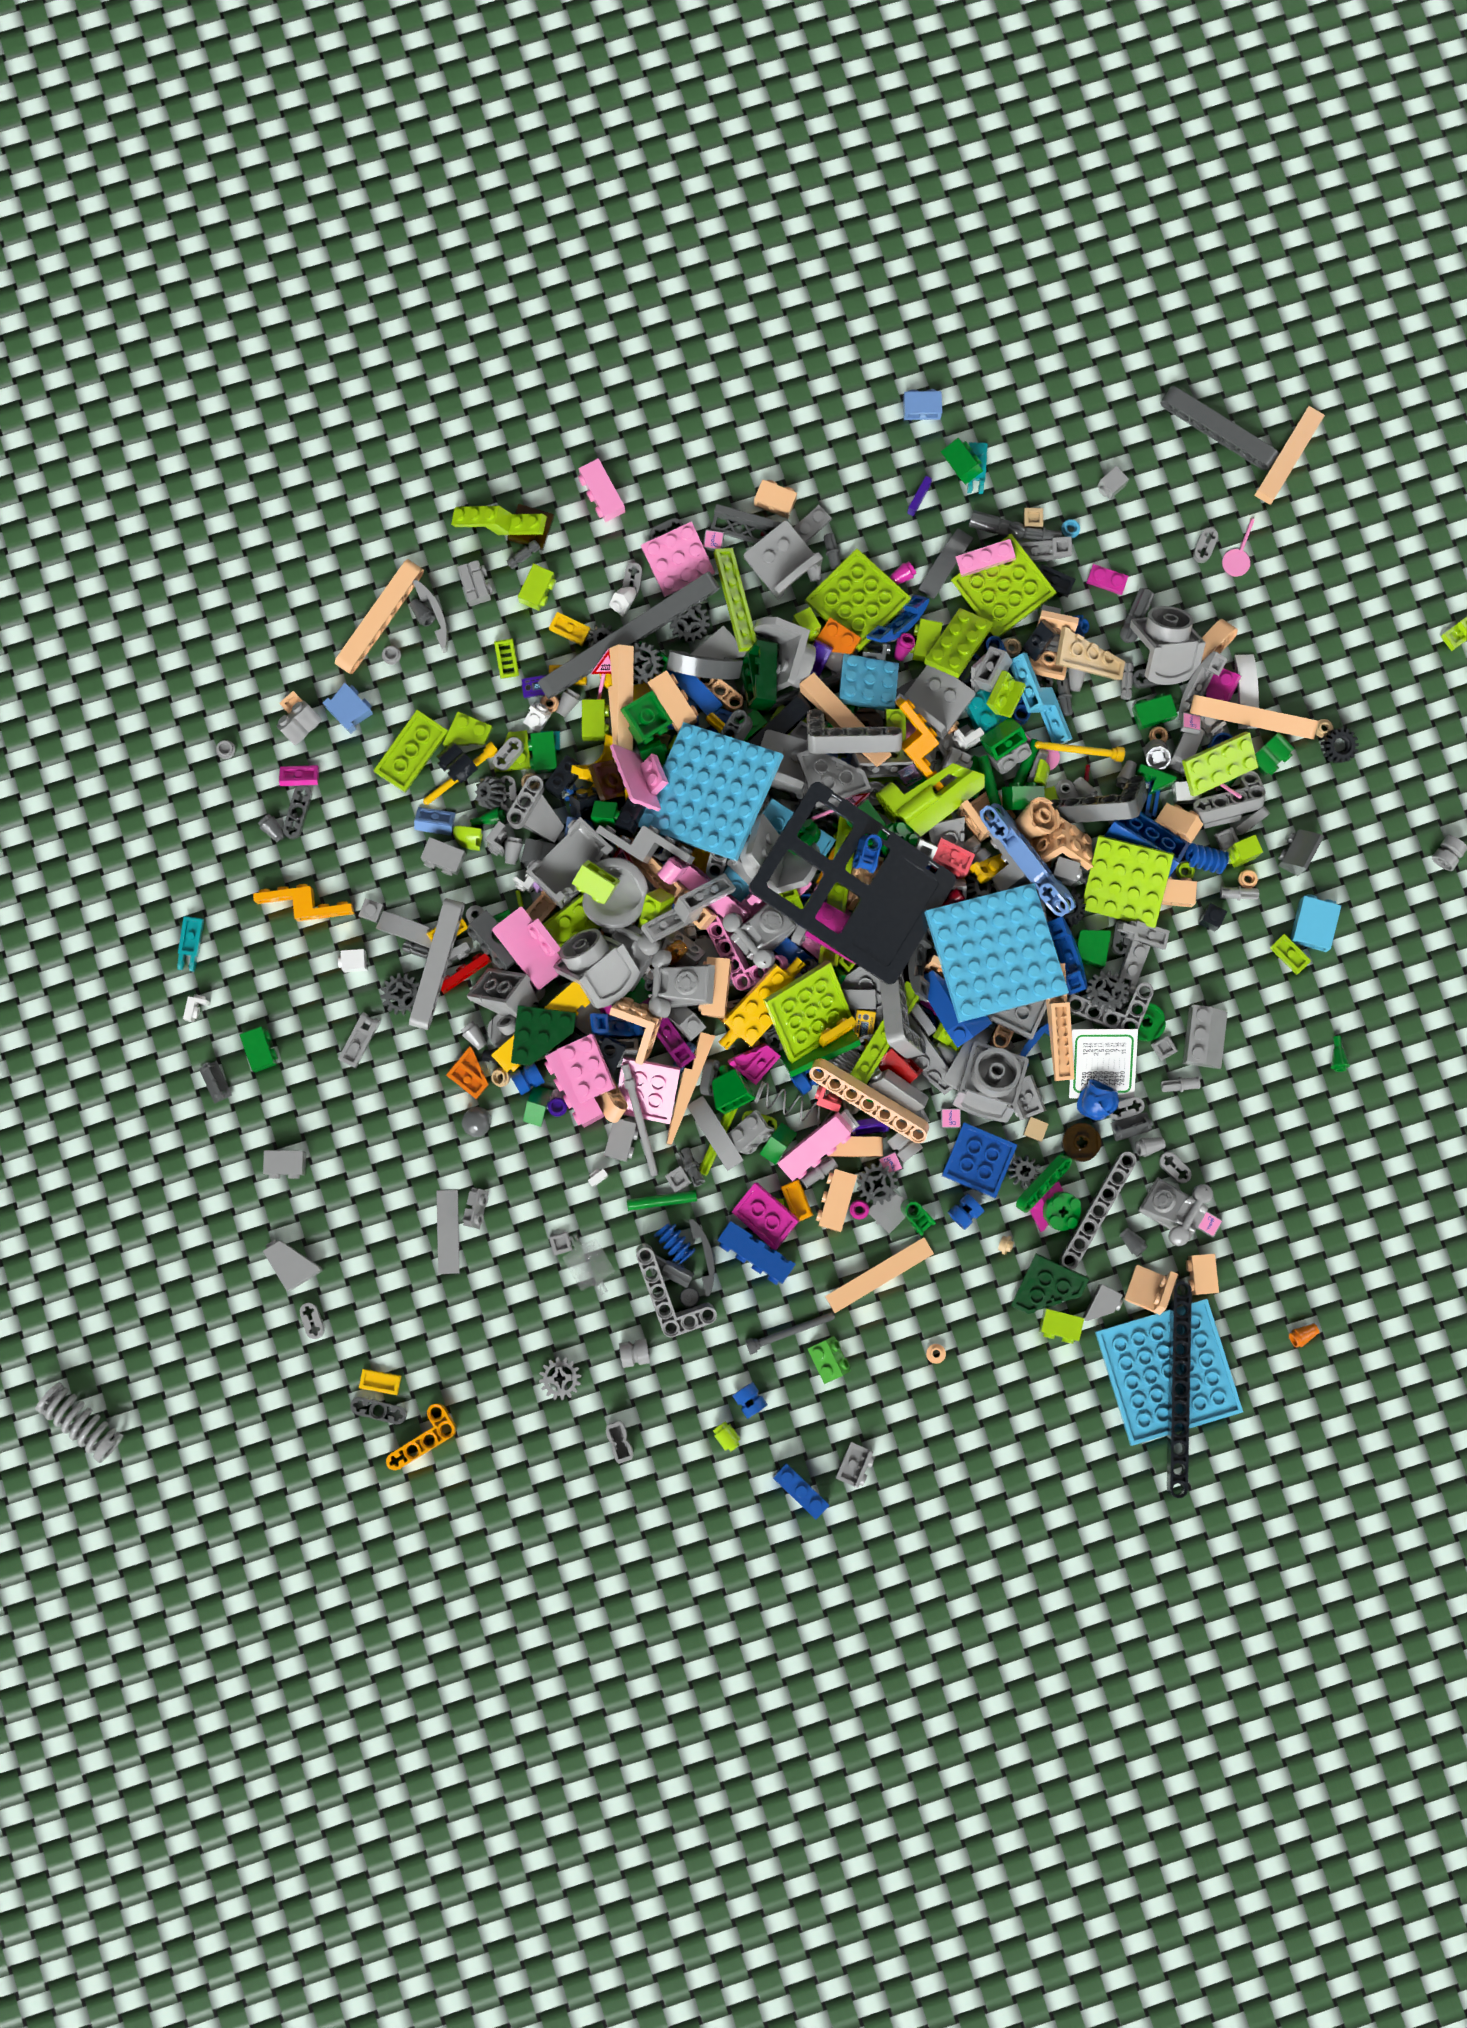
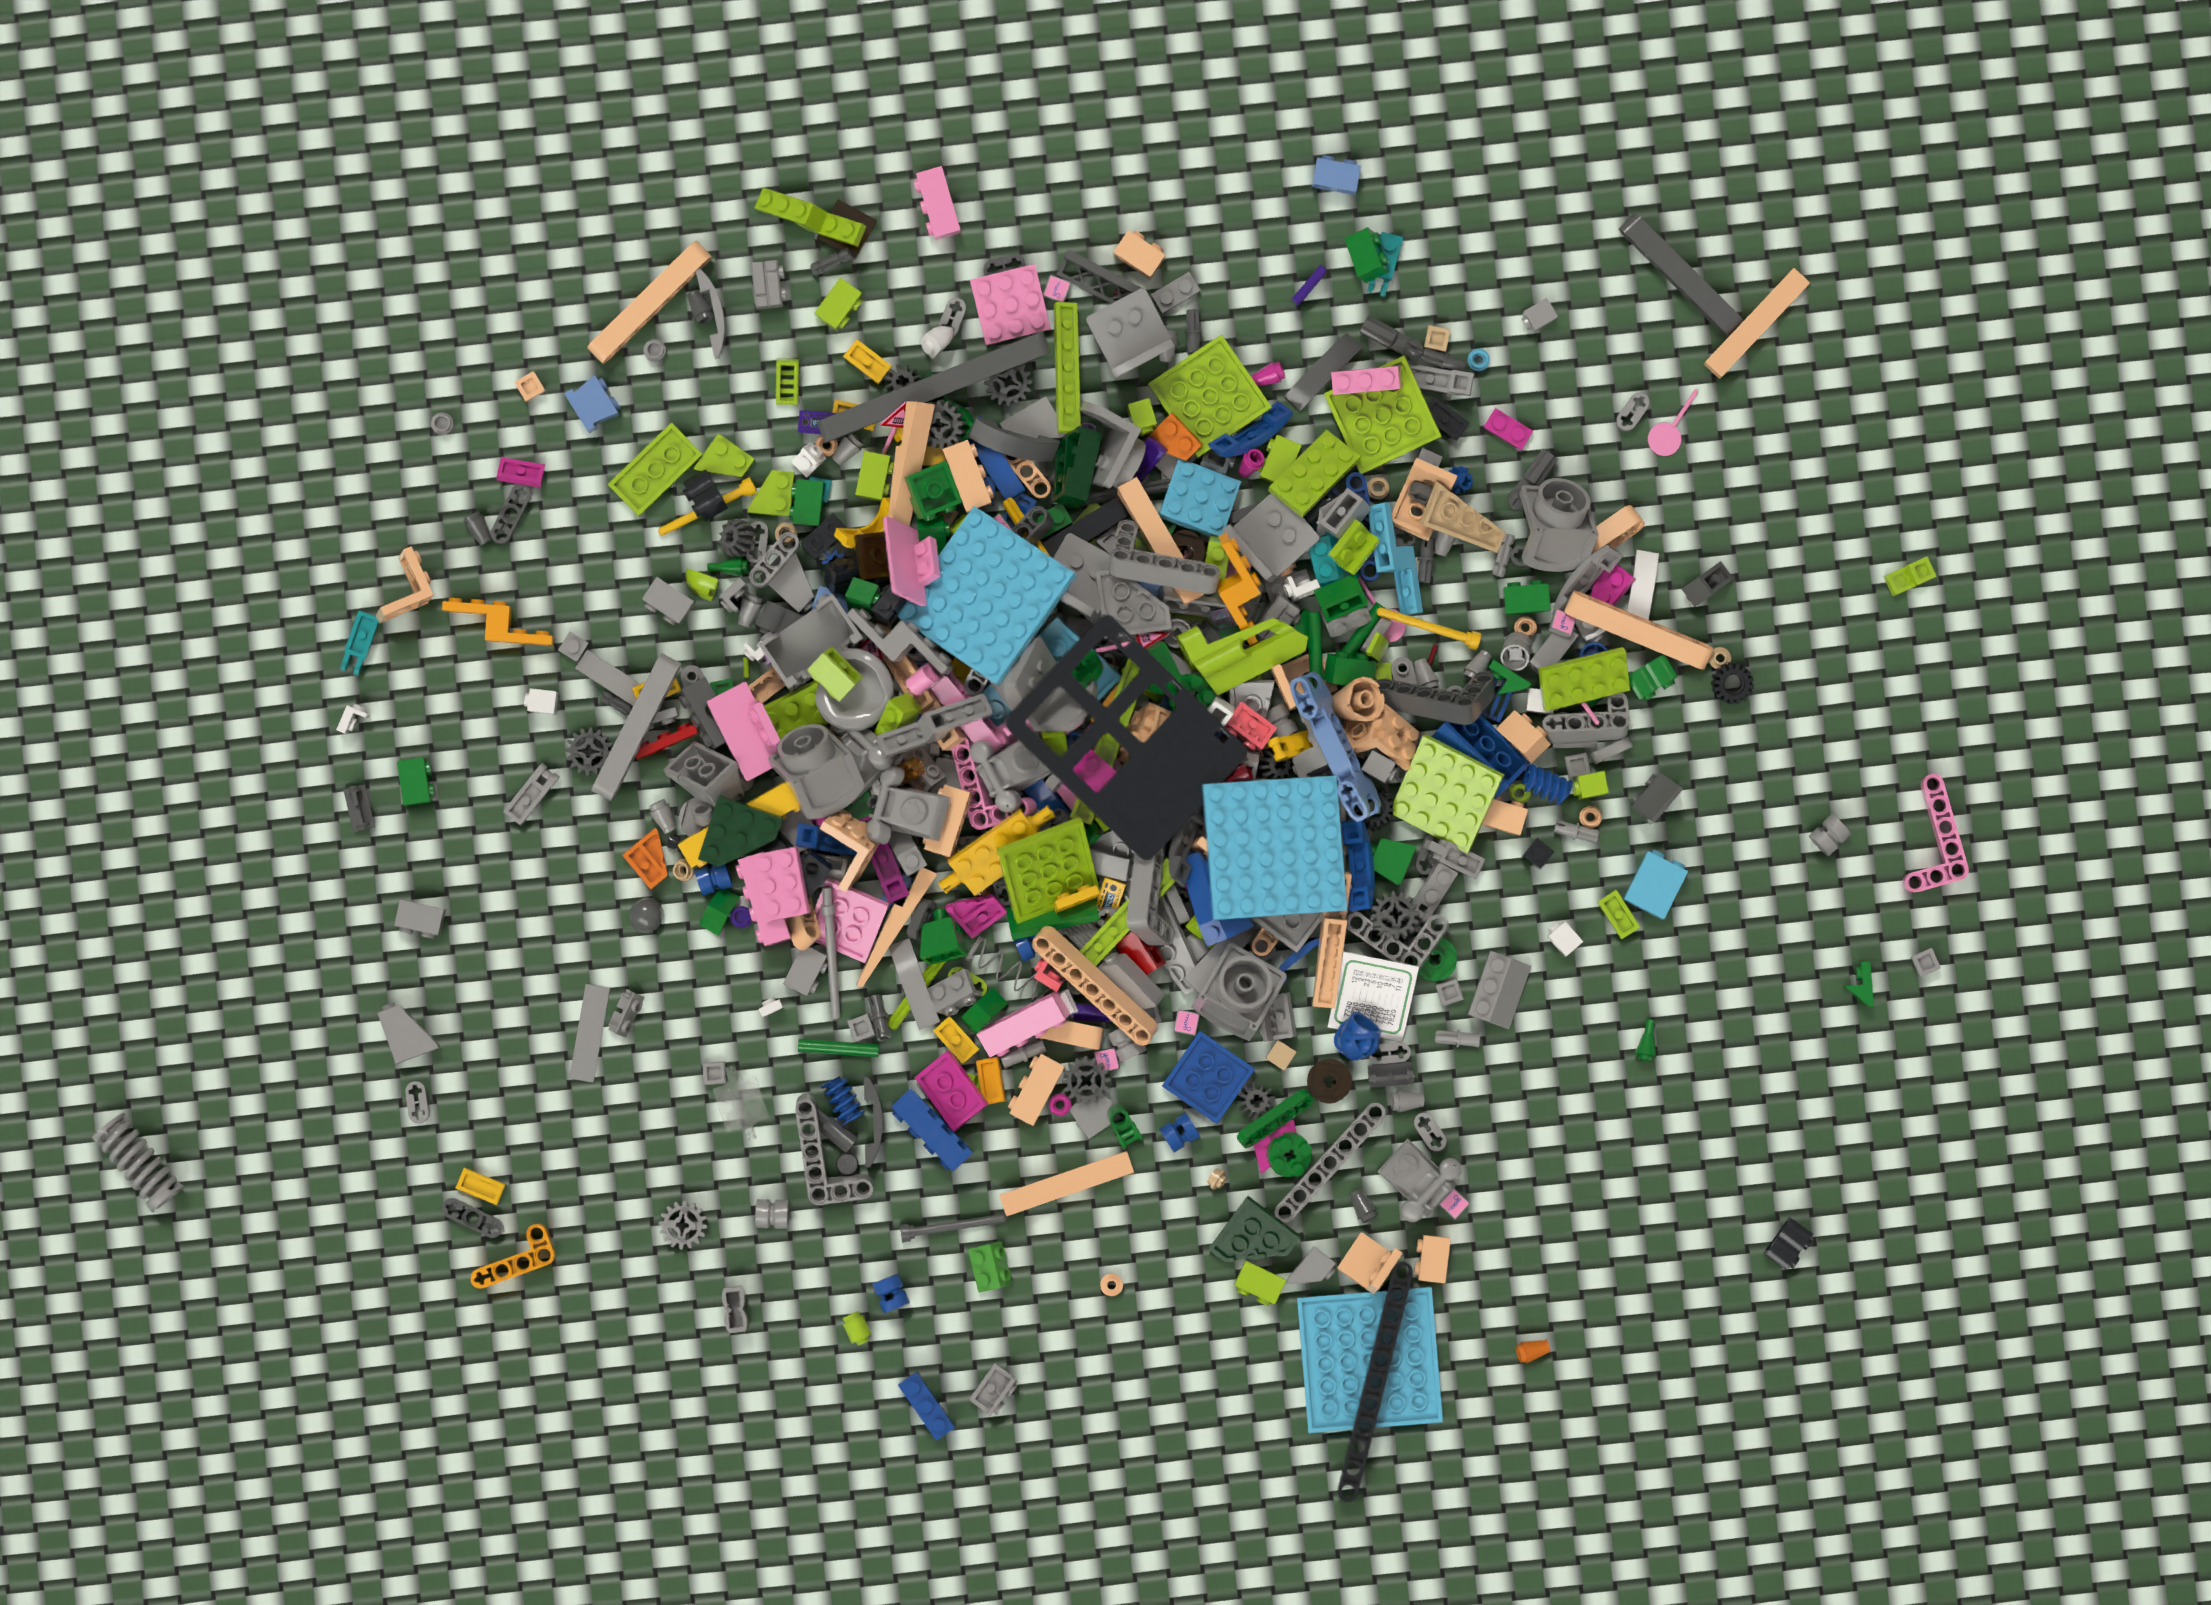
camera: 20 degrees right, 5 degrees up
light grey brick [276,700,322,745] -> none
medium blue slope [414,807,456,835] -> none
light grey beam [493,737,524,770] -> none
blue piece [853,834,882,873] -> none
black plate [1022,620,1057,661] -> none
none -> light nougat bracket [376,546,433,624]
none -> yellow plate [933,1016,979,1064]
none -> white brick [1547,921,1583,957]
none -> dark grey slope [1682,561,1734,607]

